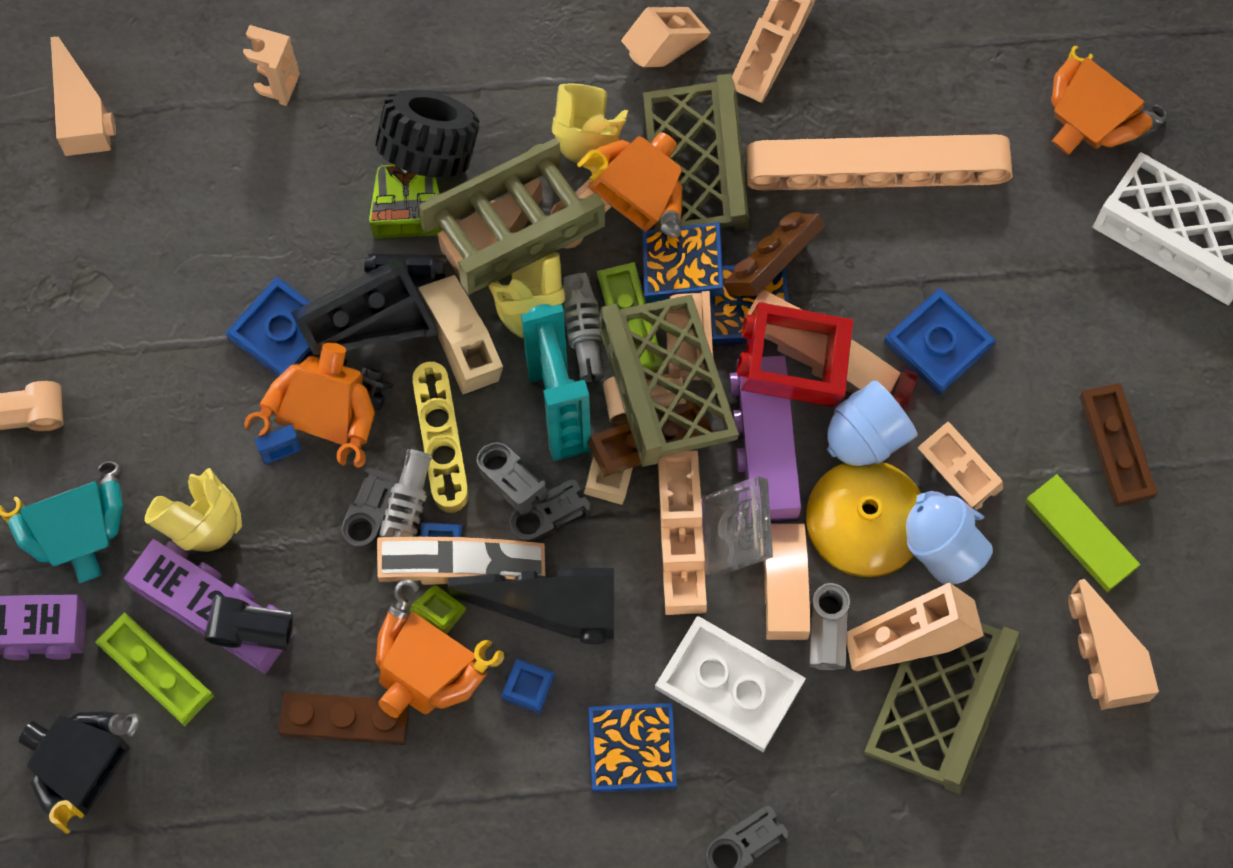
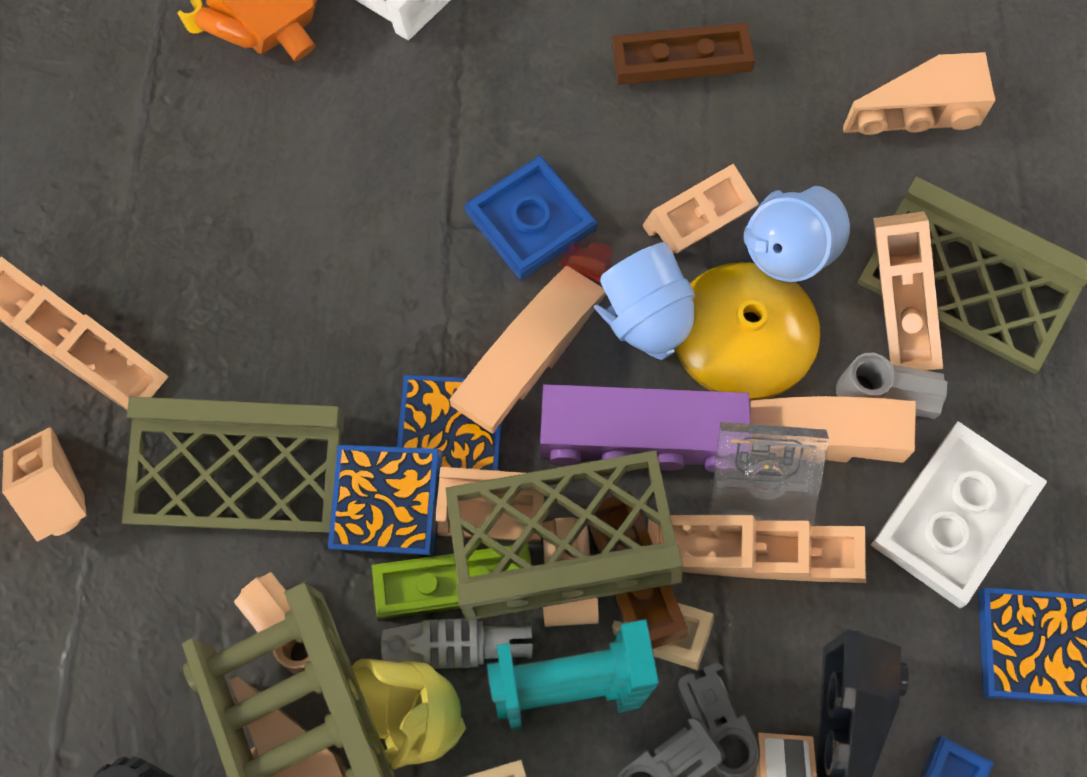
camera: 85 degrees left, 0 degrees up
light yellow helmet [552,83,628,170] -> none
orange torso [577,132,682,238] -> none
reddish brown plate [723,212,825,296] -> none
red window [737,302,854,407] -> none
light nougat beam [745,134,1013,191] -> none
lime tile [1025,474,1140,593] -> none

